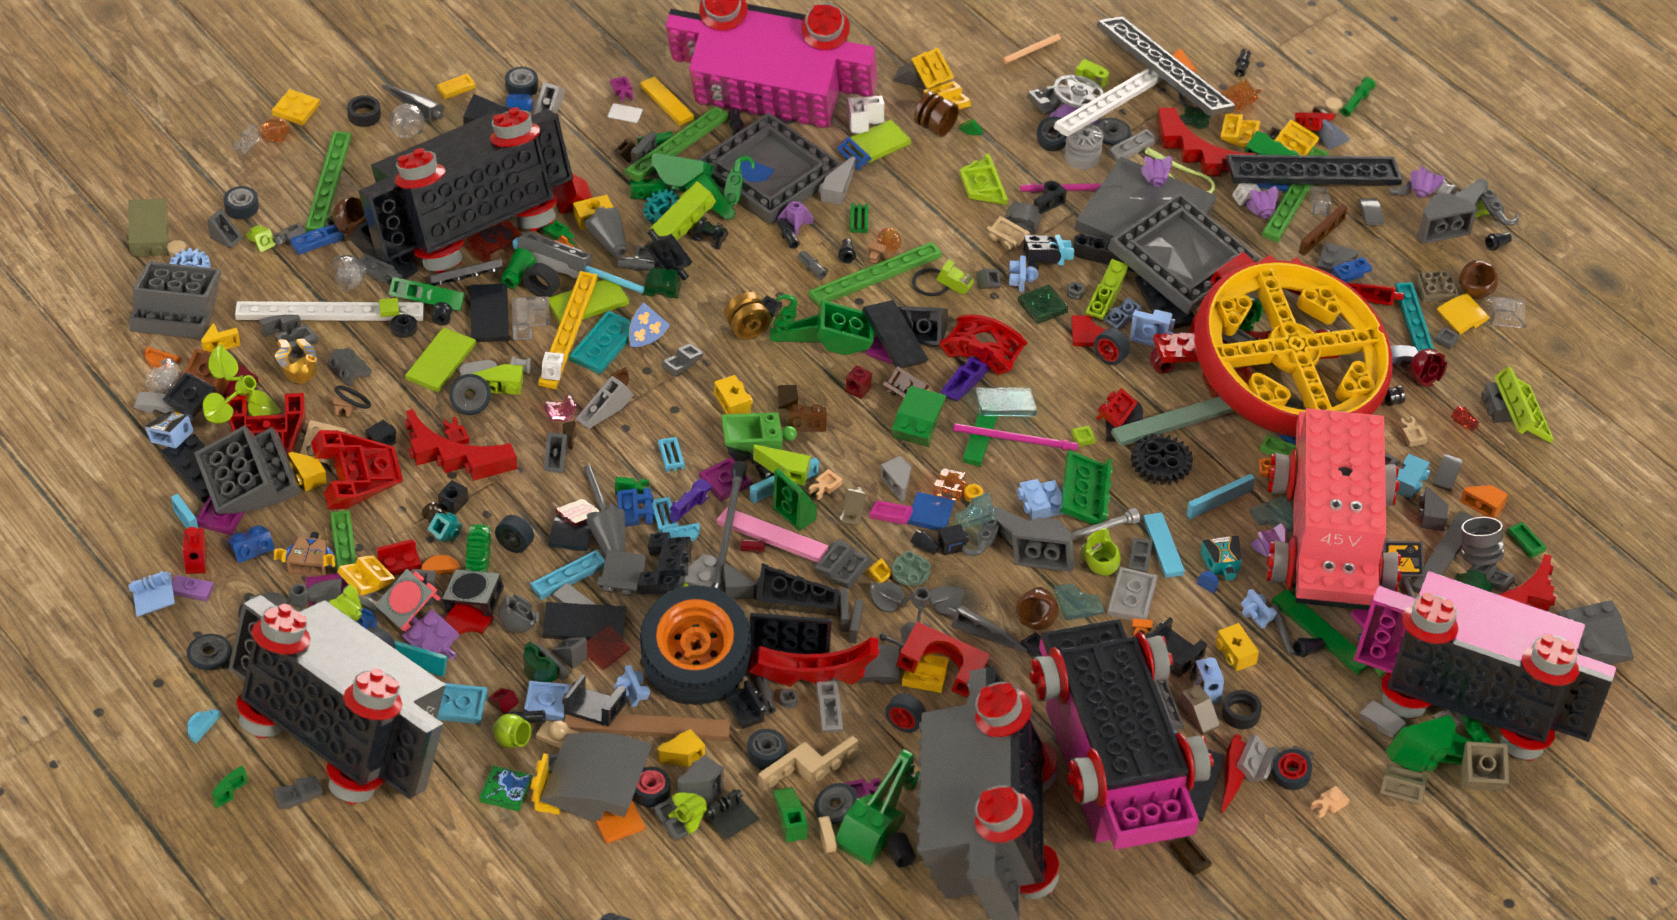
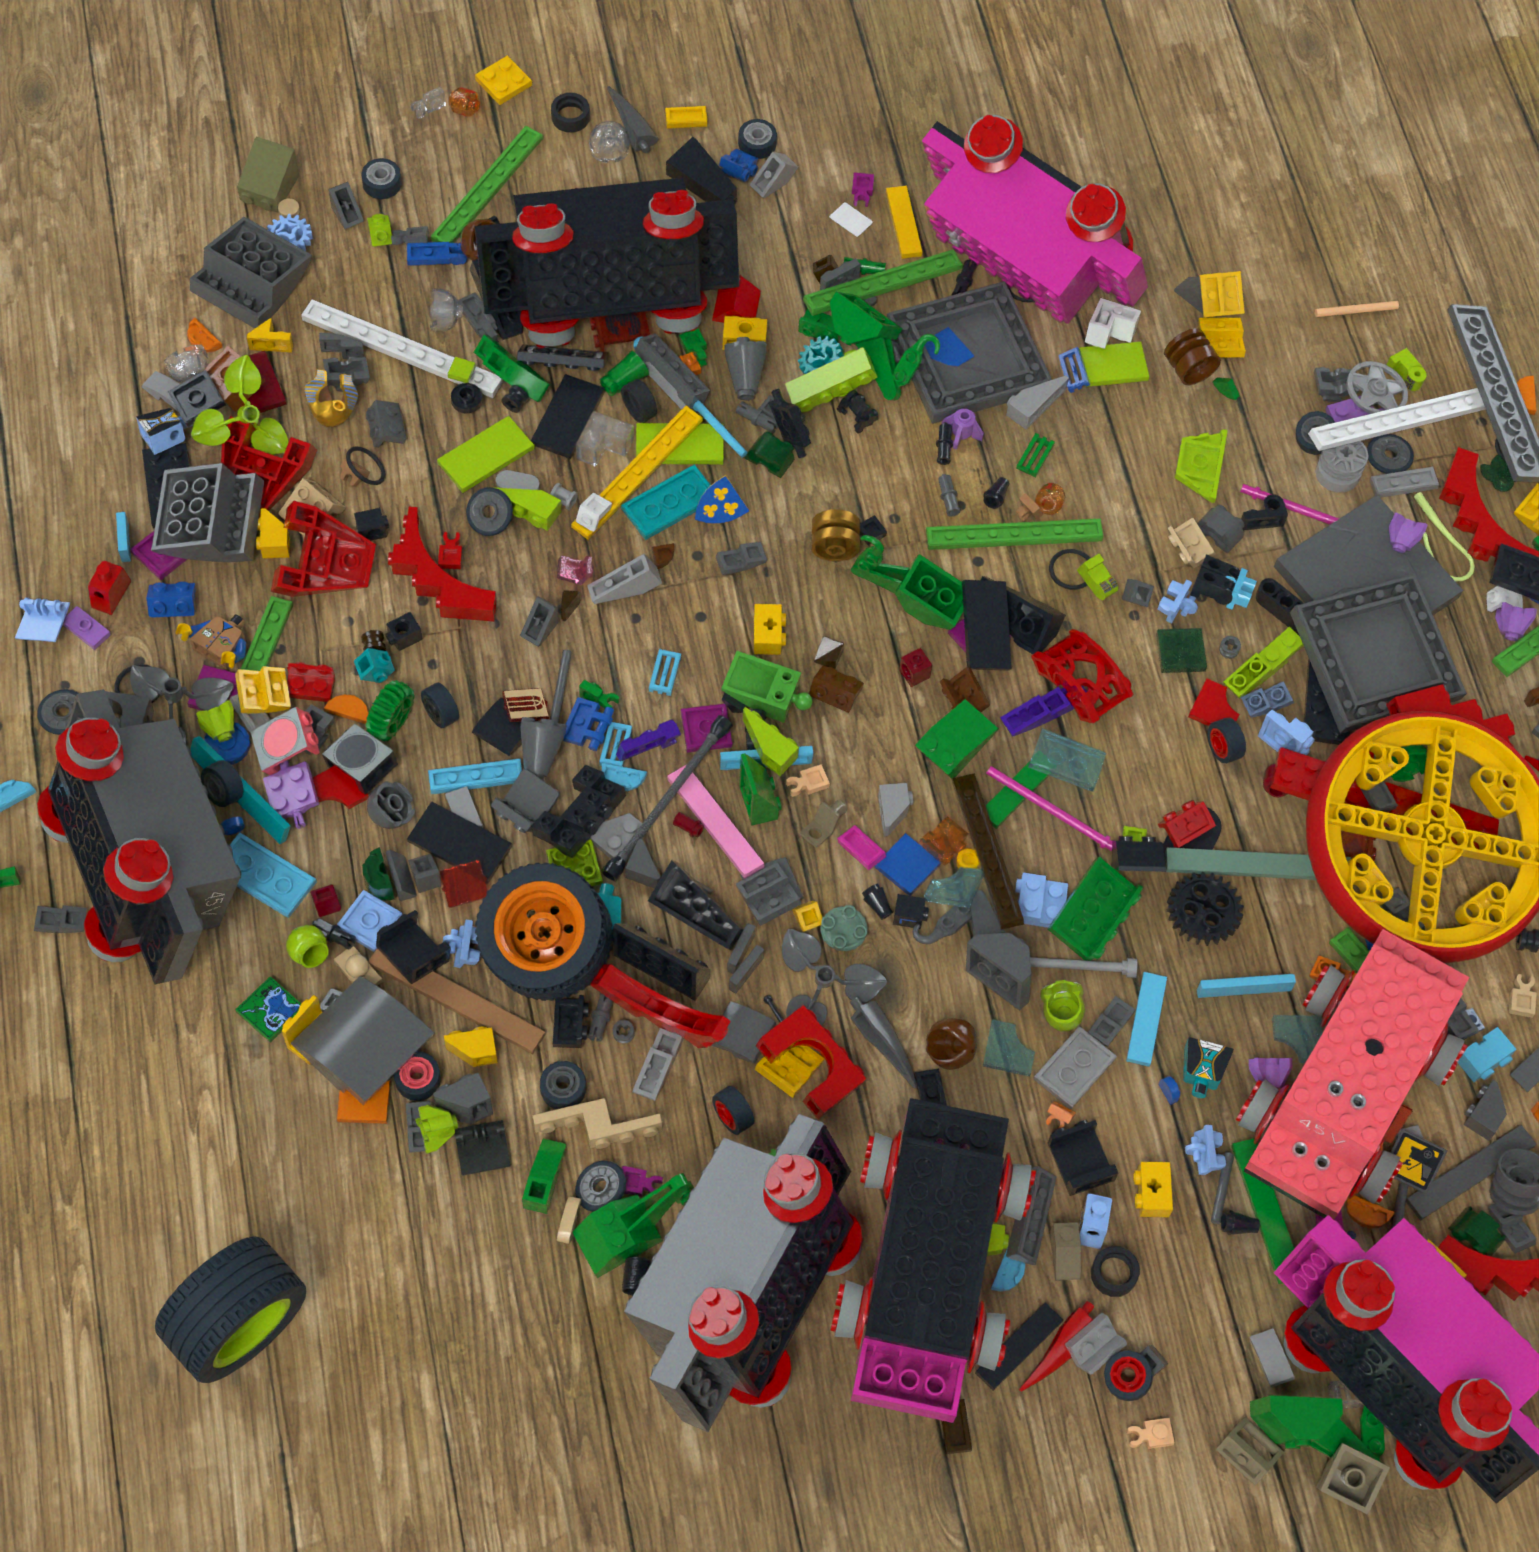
camera: 25 degrees right, 15 degrees up
none -> dark brown tile [952,773,1024,930]
none -> black slope [1111,836,1166,872]

